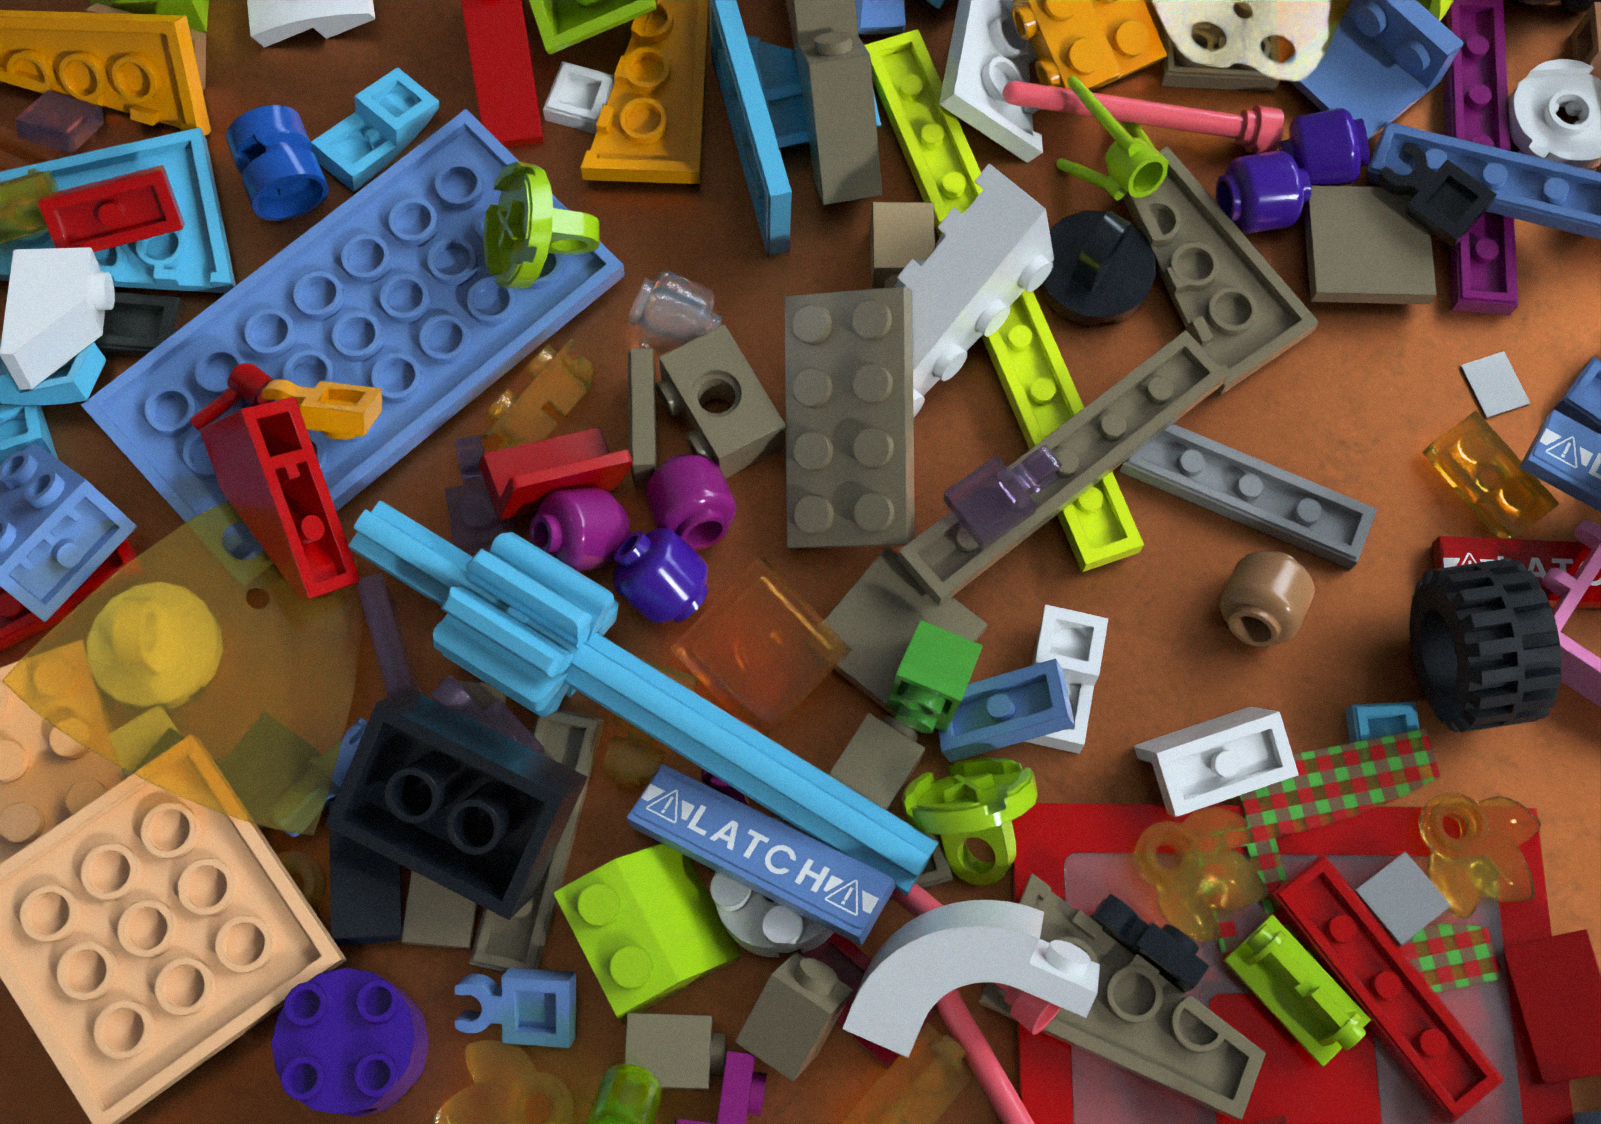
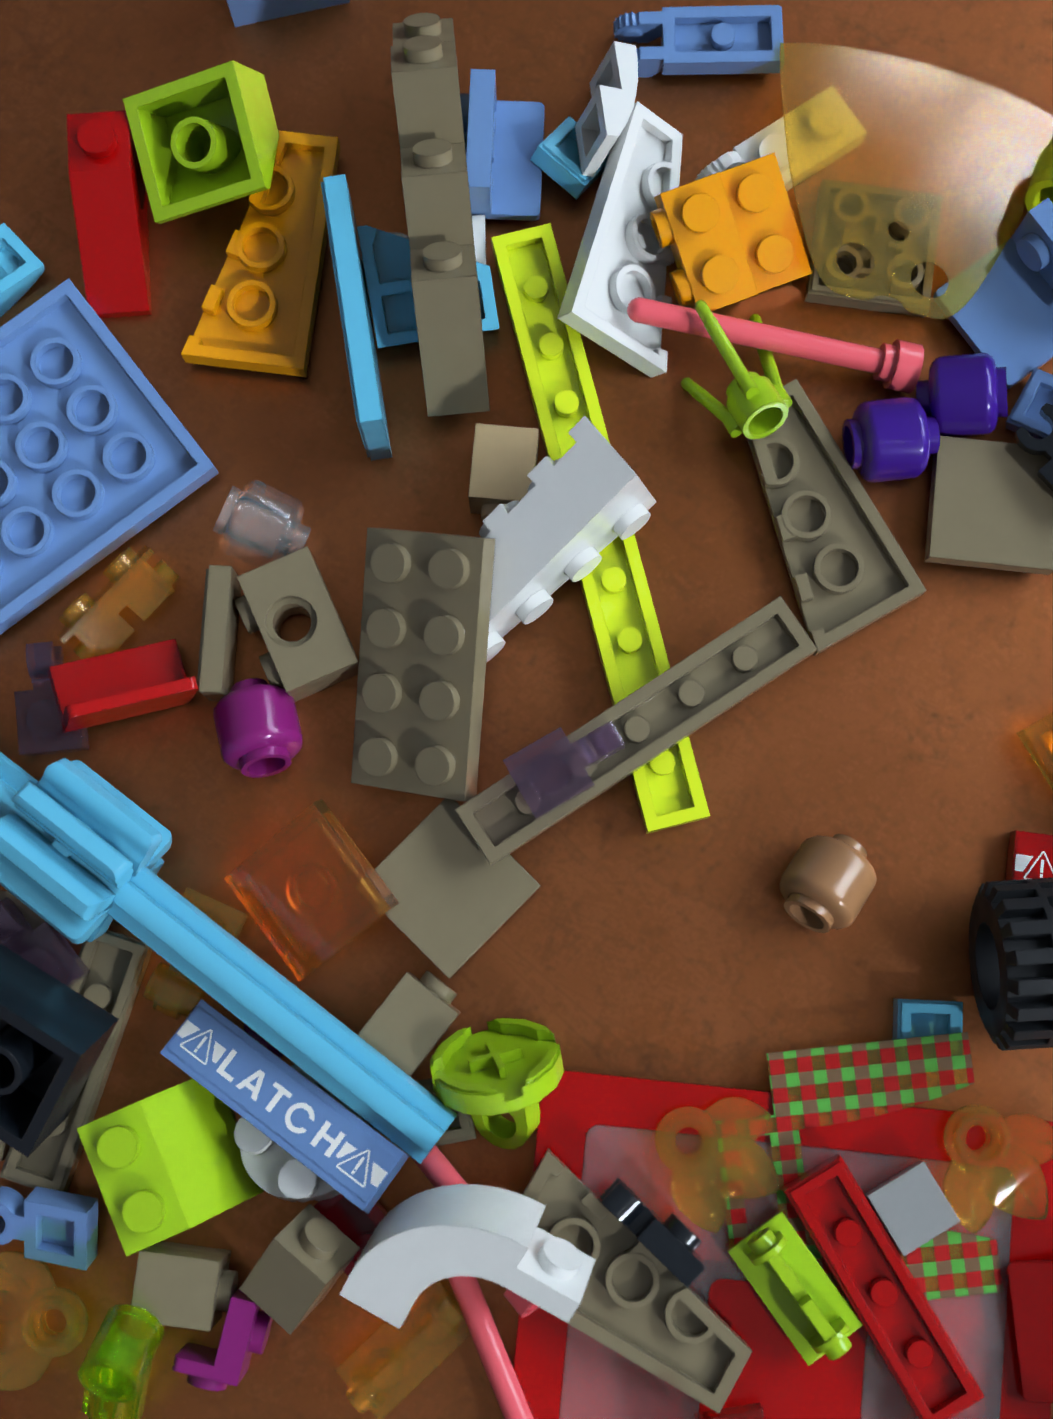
camera: 10 degrees right, 10 degrees up
lime tile [483,162,600,290] -> none
magenta head [530,487,630,571] -> none
white tile [543,61,615,134] -> none
dark purple head [613,528,709,623] -> none
bright green slope [886,620,983,733] -> none
medium blue plate [938,658,1075,762] -> none
white slope [1024,604,1108,754] -> none
black tile [1039,211,1156,326] -> none
light grey tile [1119,424,1378,570] -> none
white panel [1134,707,1299,817] -> none

